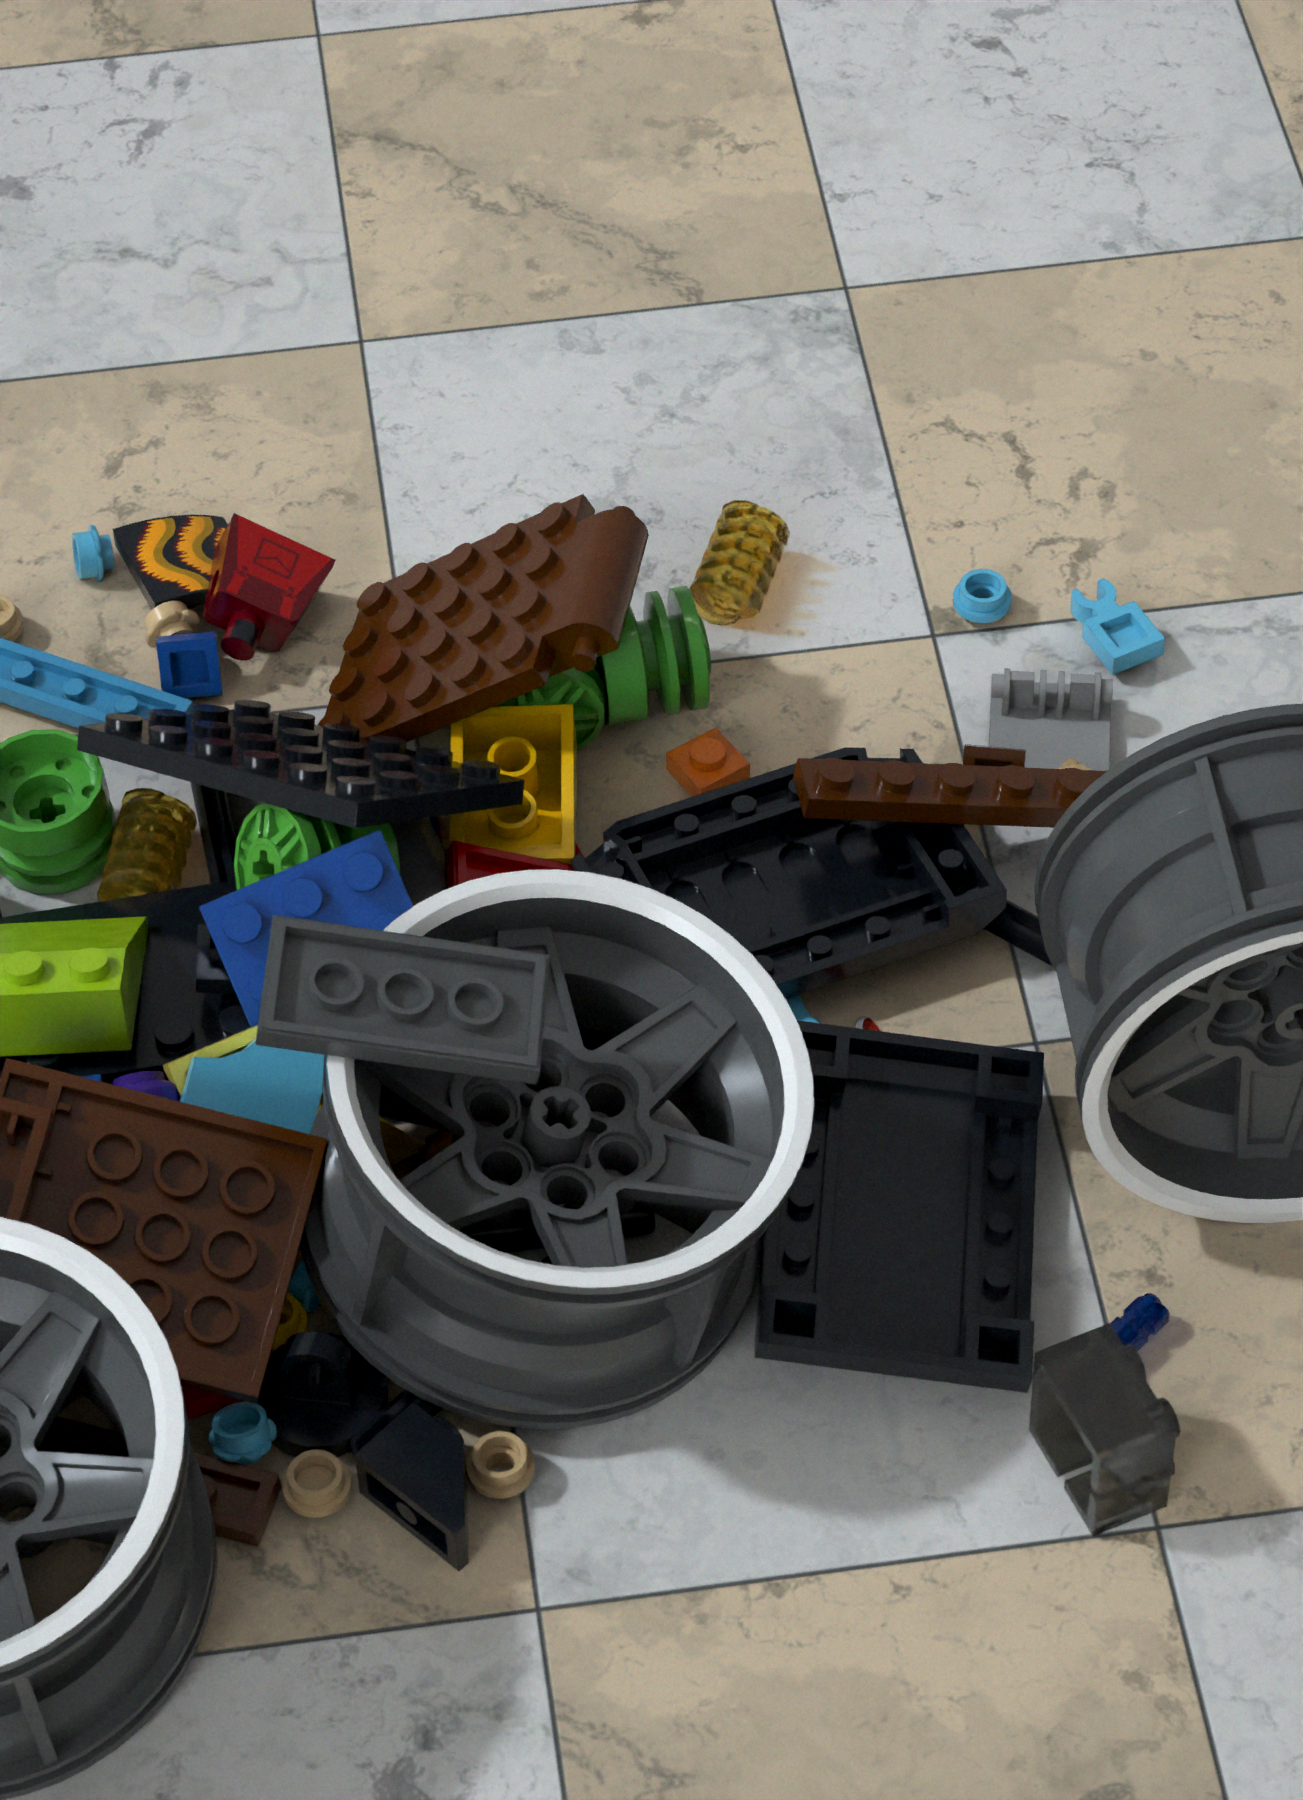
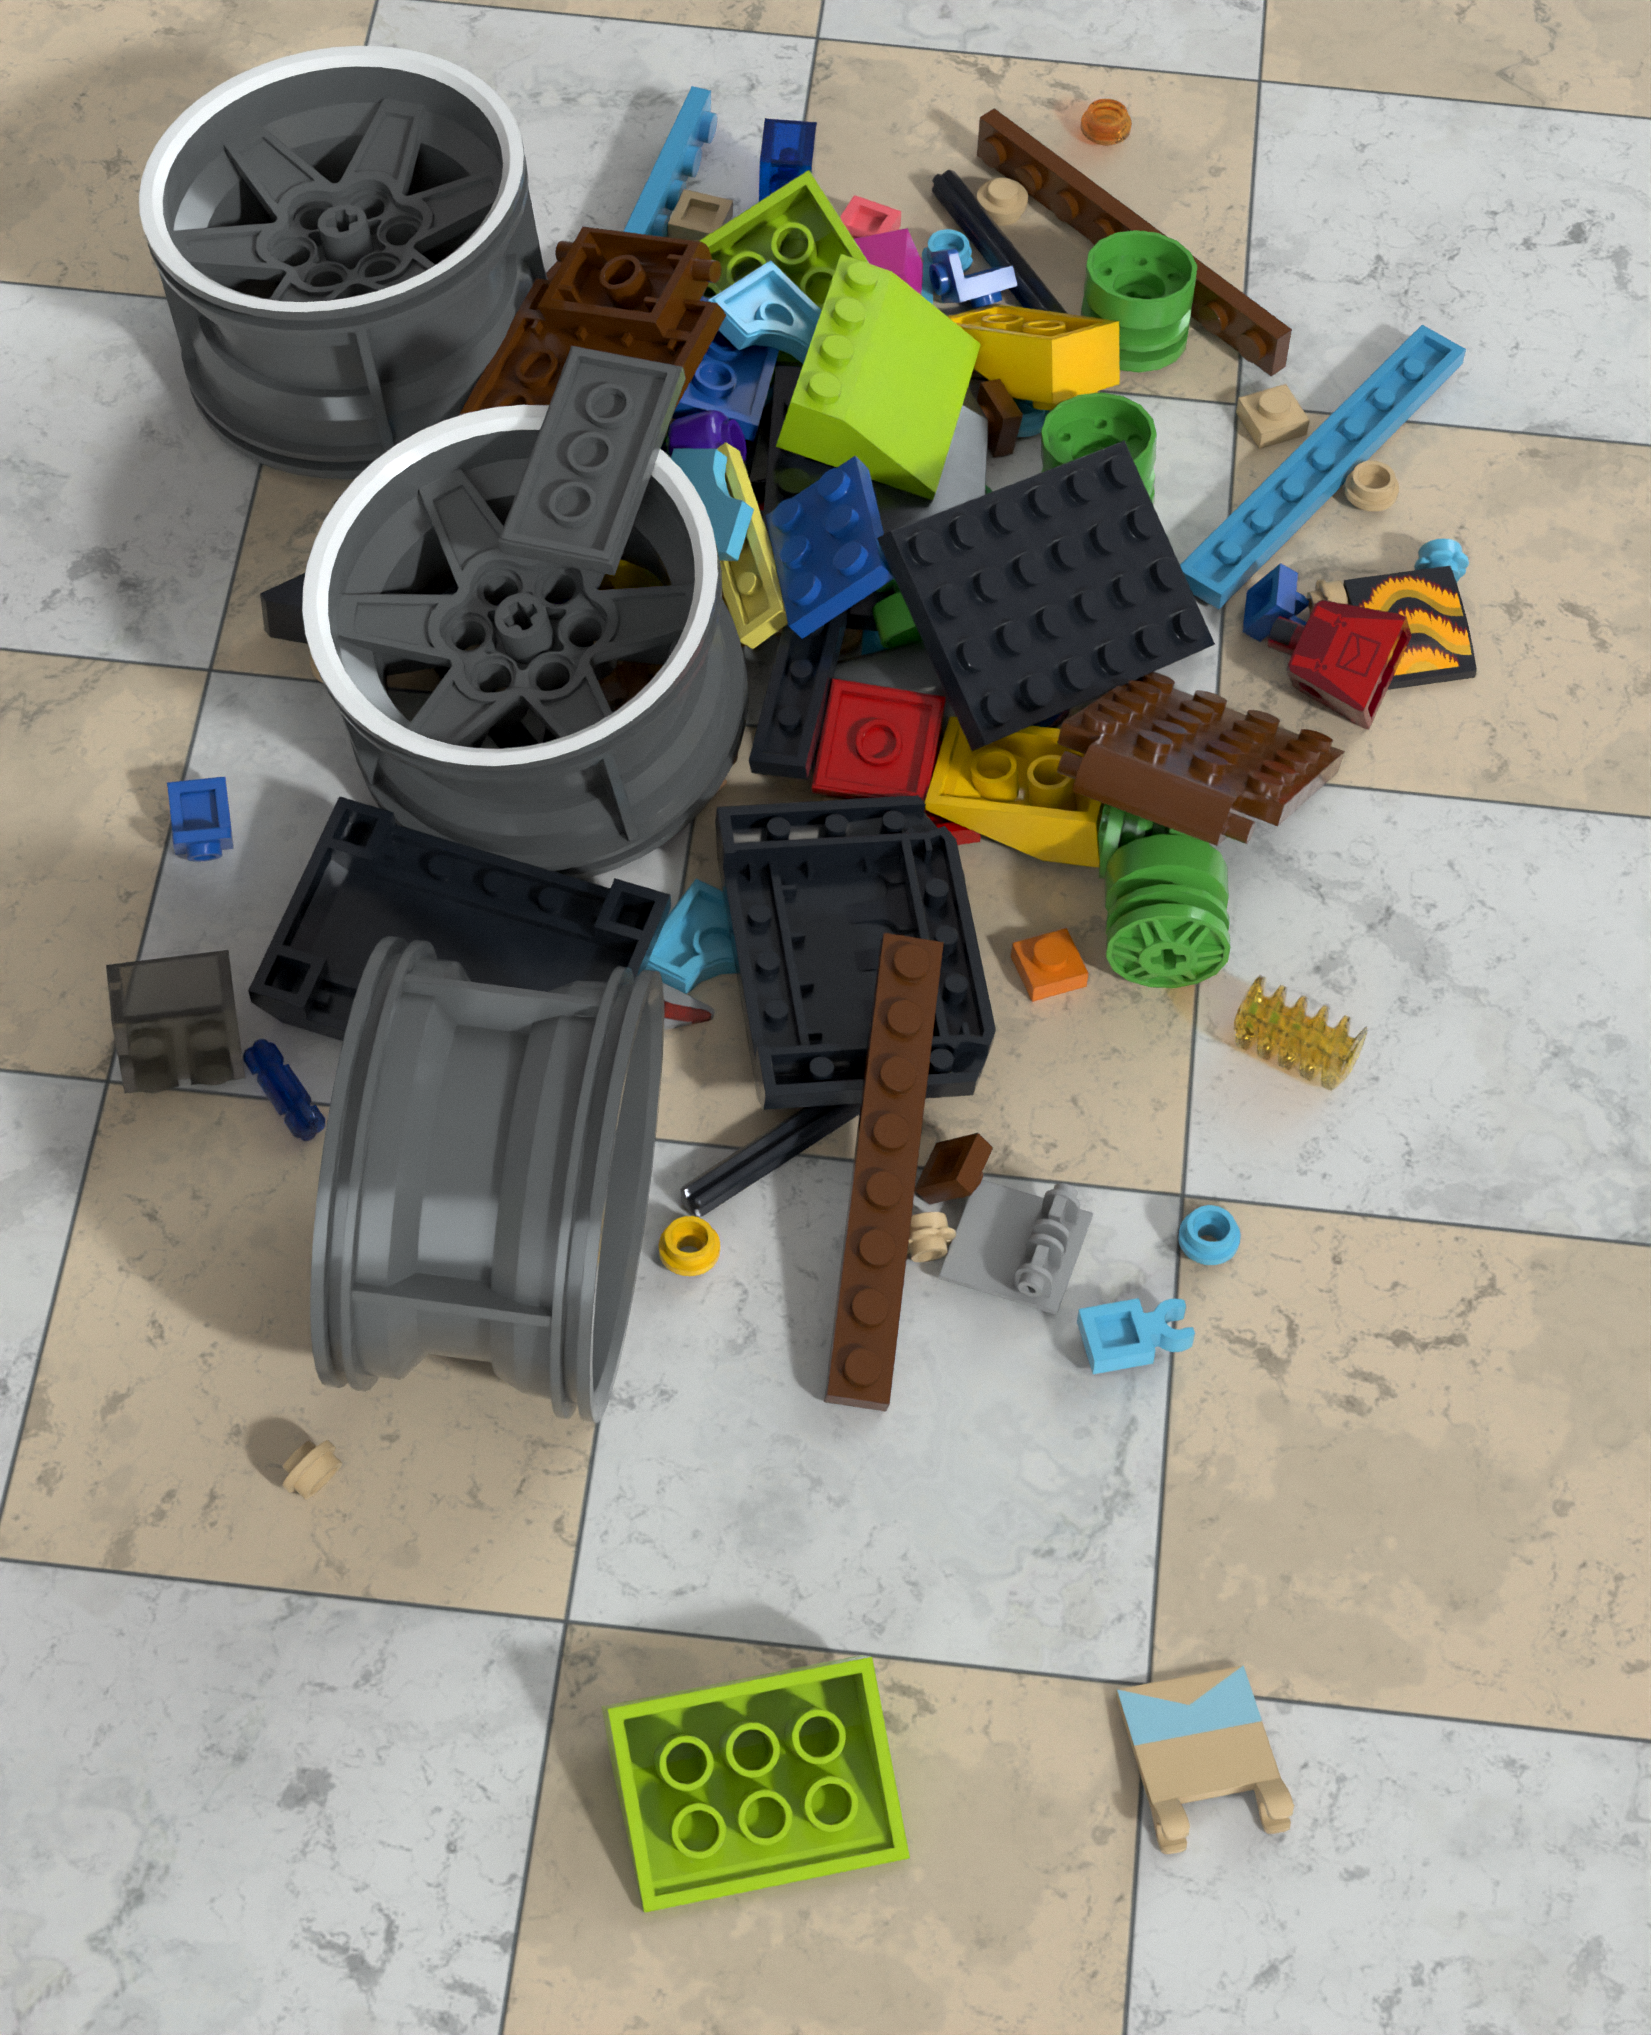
camera: 100 degrees right, 5 degrees up
none -> blue bracket [167,776,234,862]

